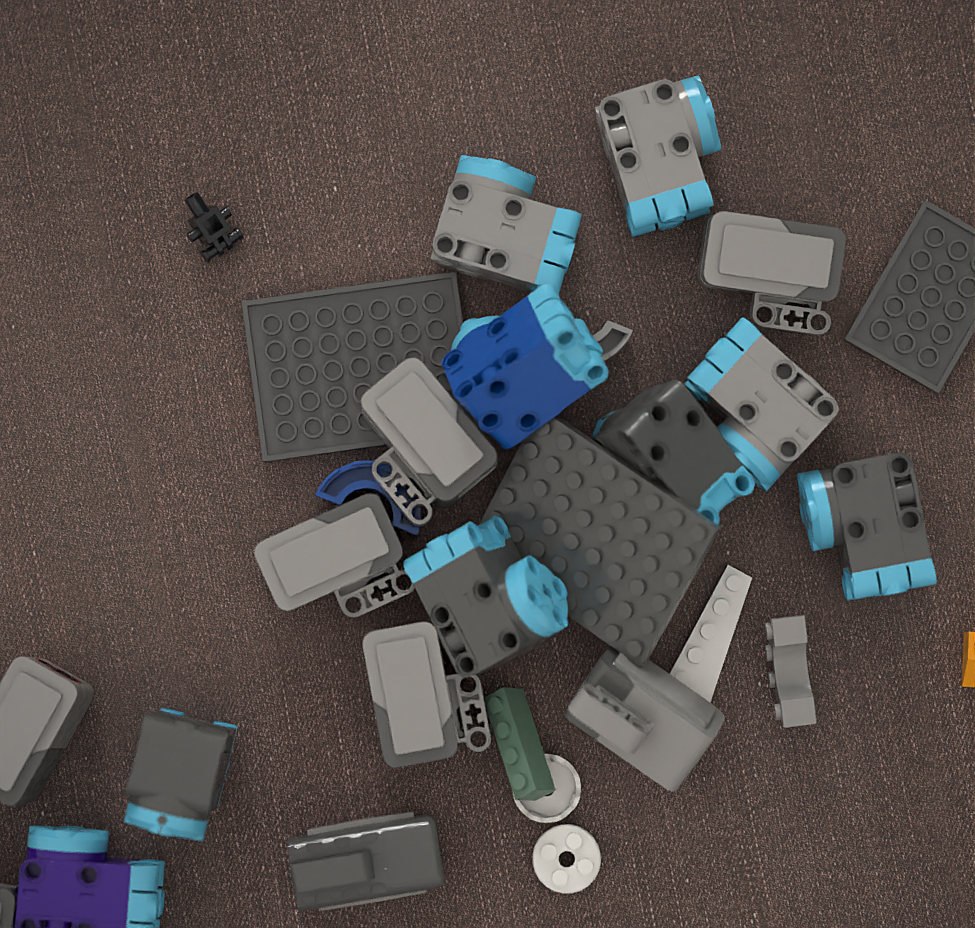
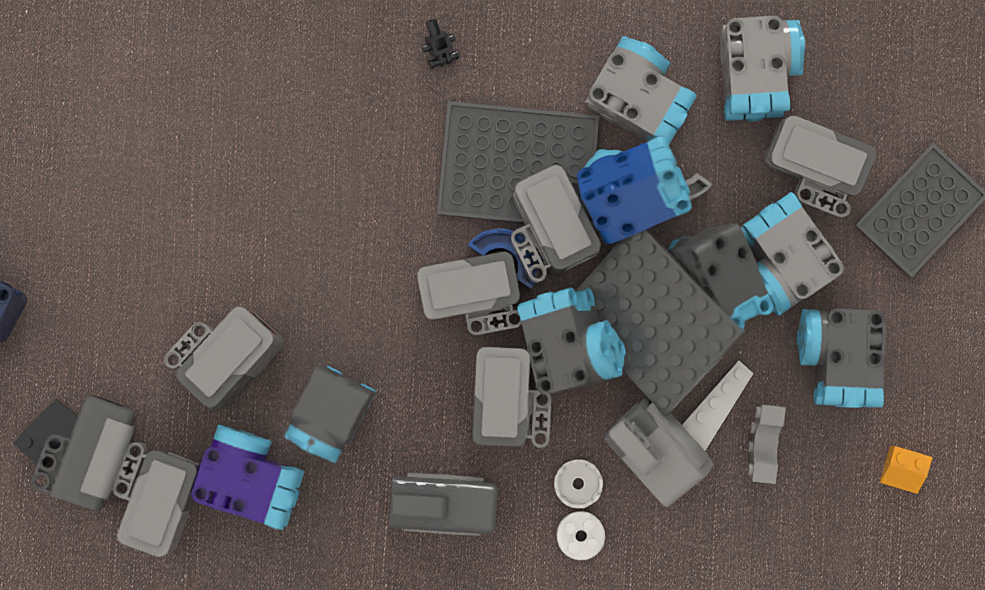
camera: 10 degrees right, 0 degrees up
sand green brick [484,687,556,801] -> none

